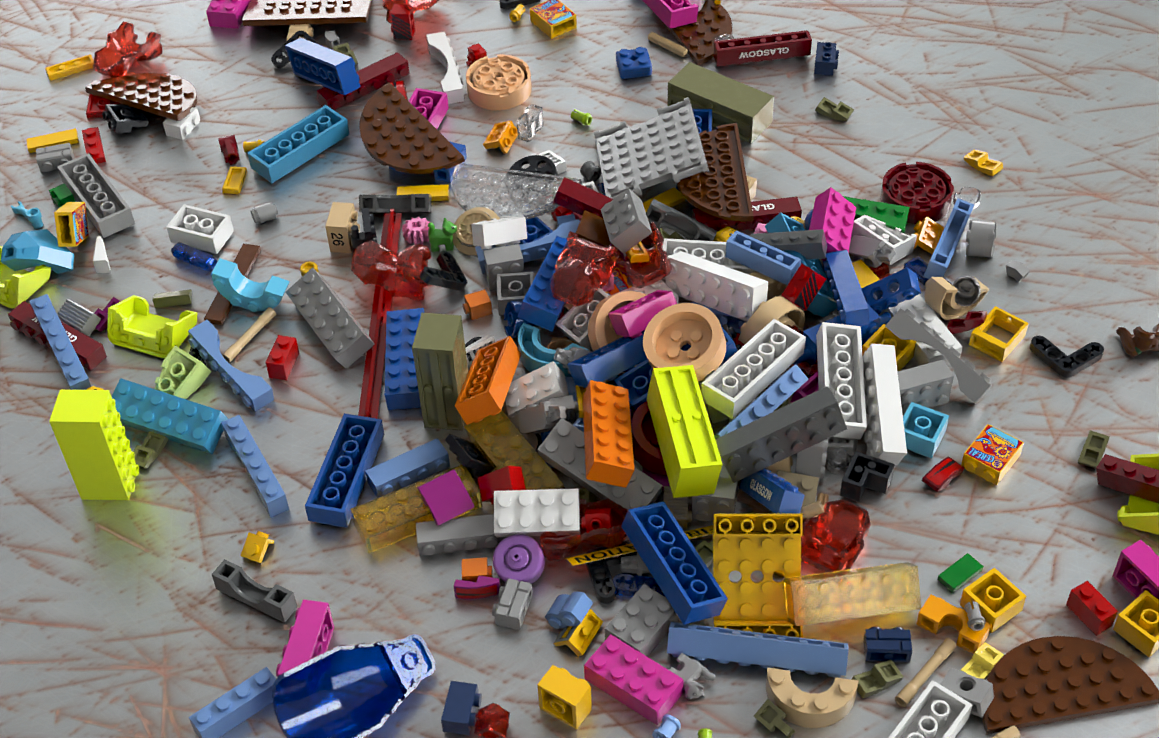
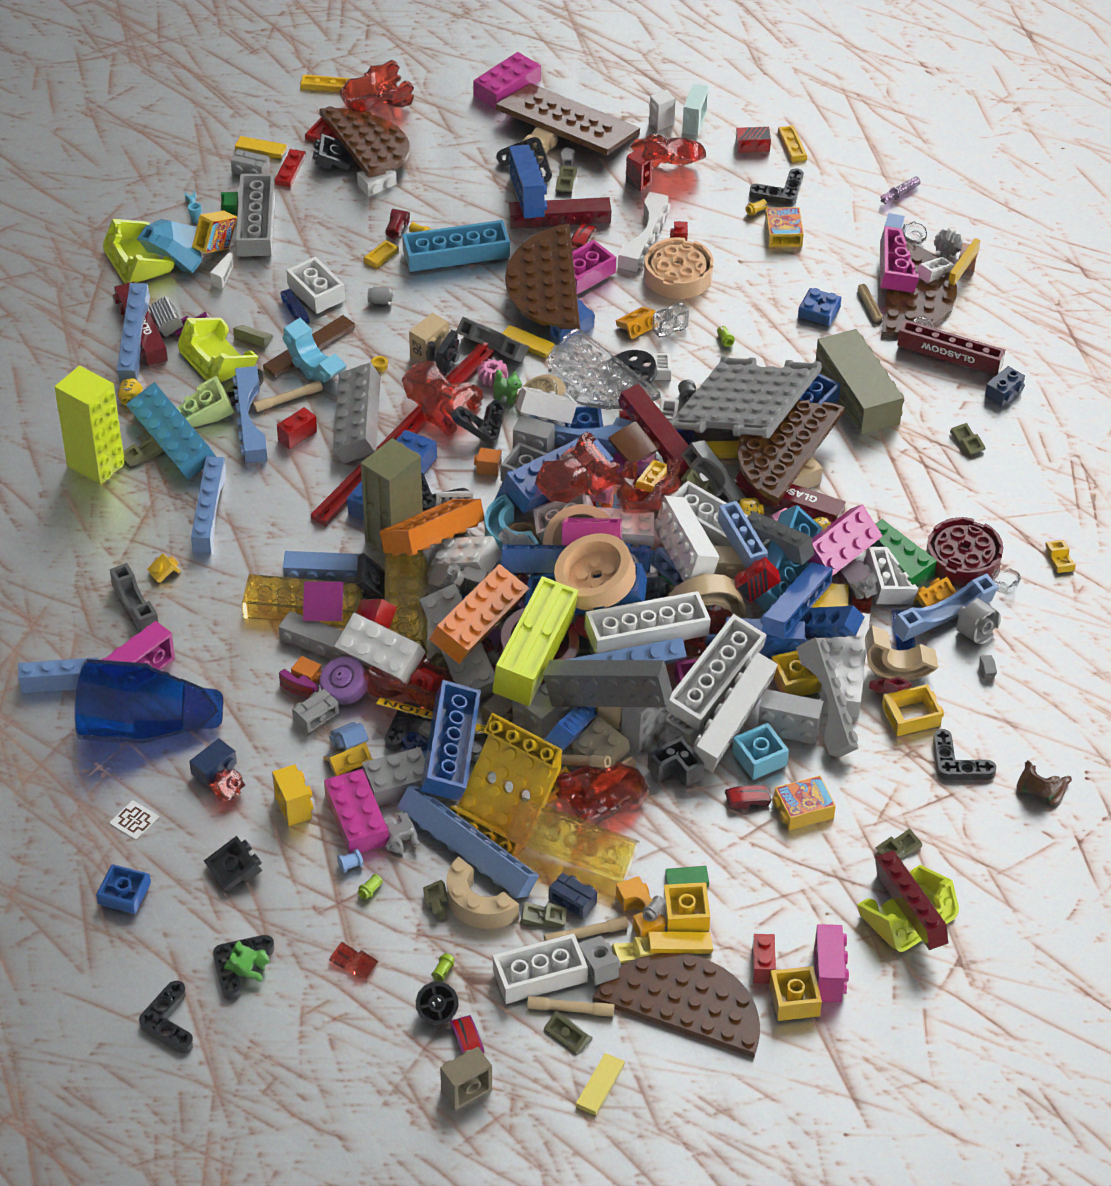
camera: 30 degrees right, 0 degrees up
blue brick [305,413,385,528] -> none
light grey brick [601,188,652,254] -> none
flat silver hair [953,275,981,306] -> none
none -> yellow tile [647,931,713,954]

